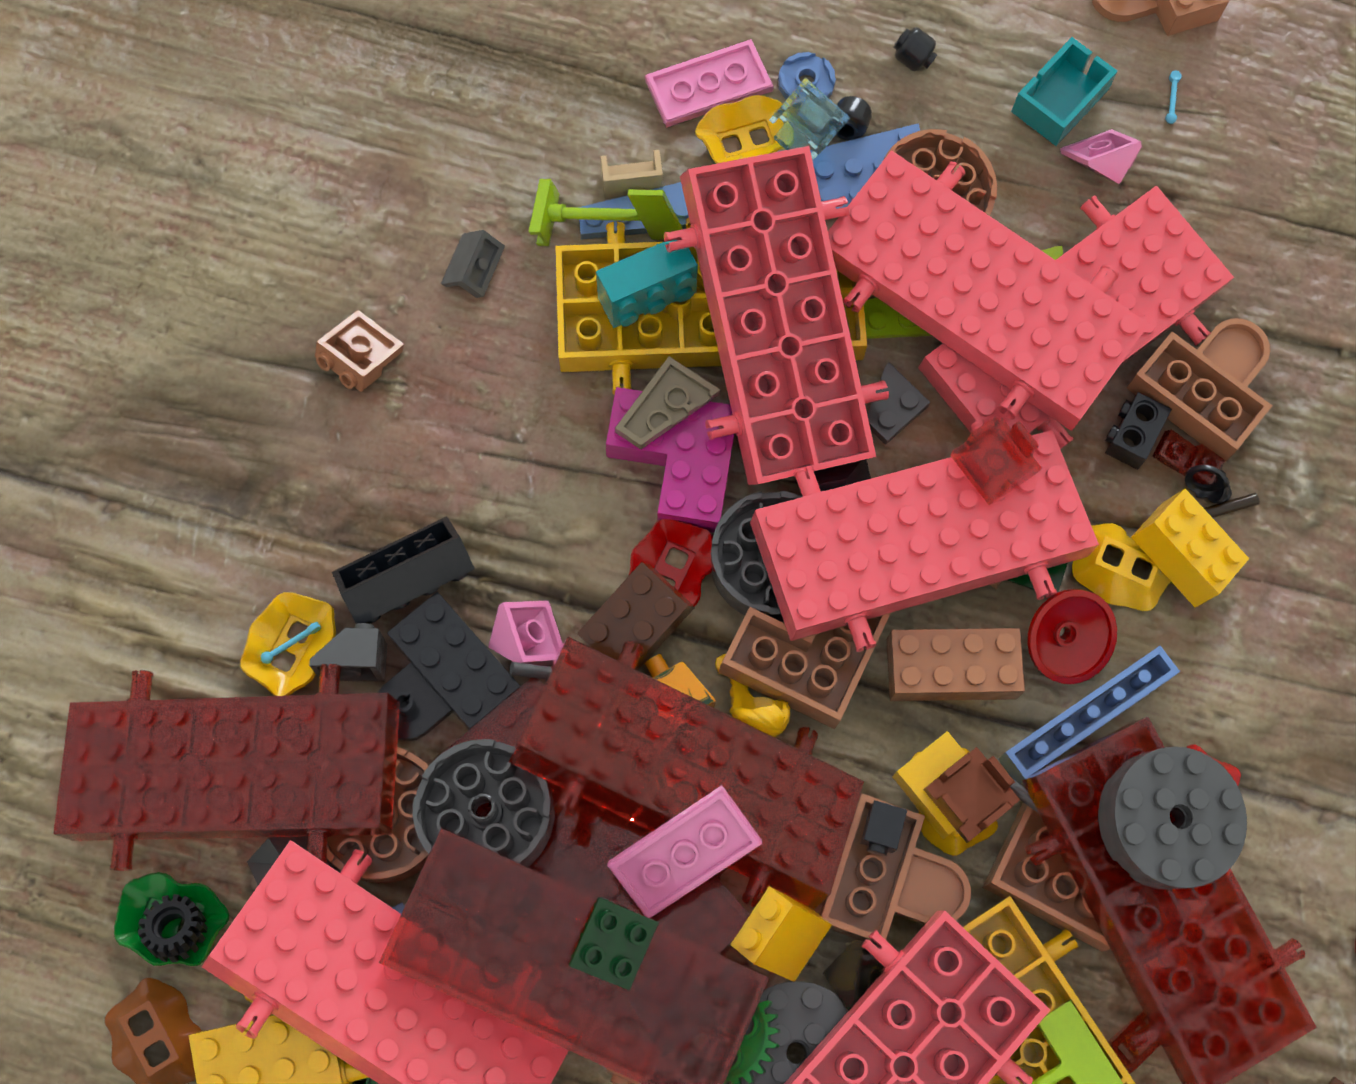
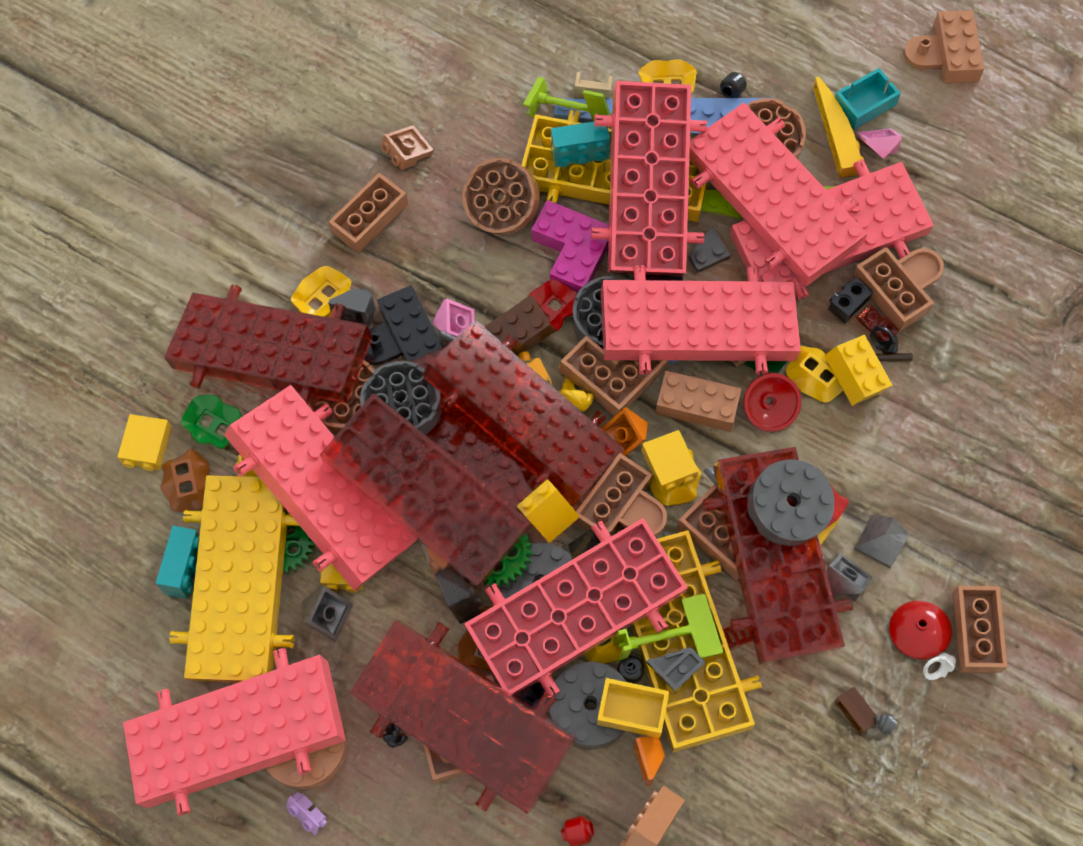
camera: 20 degrees right, 5 degrees down
black tyre [138,894,208,963] -> none
medium azure hinge [261,622,321,664] -> none
black brick [332,516,475,624] -> none
dark grey panel [441,230,505,298] -> none
dark green hinge [568,897,659,991] -> none
bright pink tile [607,785,762,918] -> none
dark tan wing [615,356,721,449] -> none
bright pink tile [645,39,773,128] -> none
clear light blue panel [769,77,850,160] -> none
medium blue tile [778,52,836,108] -> none
black brick [860,800,907,856] -> none
black head [893,27,937,71] -> none
copper panel [923,747,1020,843] -> none
clear red panel [950,417,1042,505] -> none
medium blue brick [998,646,1180,784] -> none
medium azure hinge [1165,70,1182,124] -> none
none -> yellow brick [117,414,172,471]
none -> nougat brick [329,173,408,254]
none -> nougat brick [462,158,540,235]
none -> orange slope [600,407,648,458]
none -> yellow slope [813,77,864,178]
none -> flat silver slope [827,553,873,602]
none -> flat silver slope [854,515,908,568]

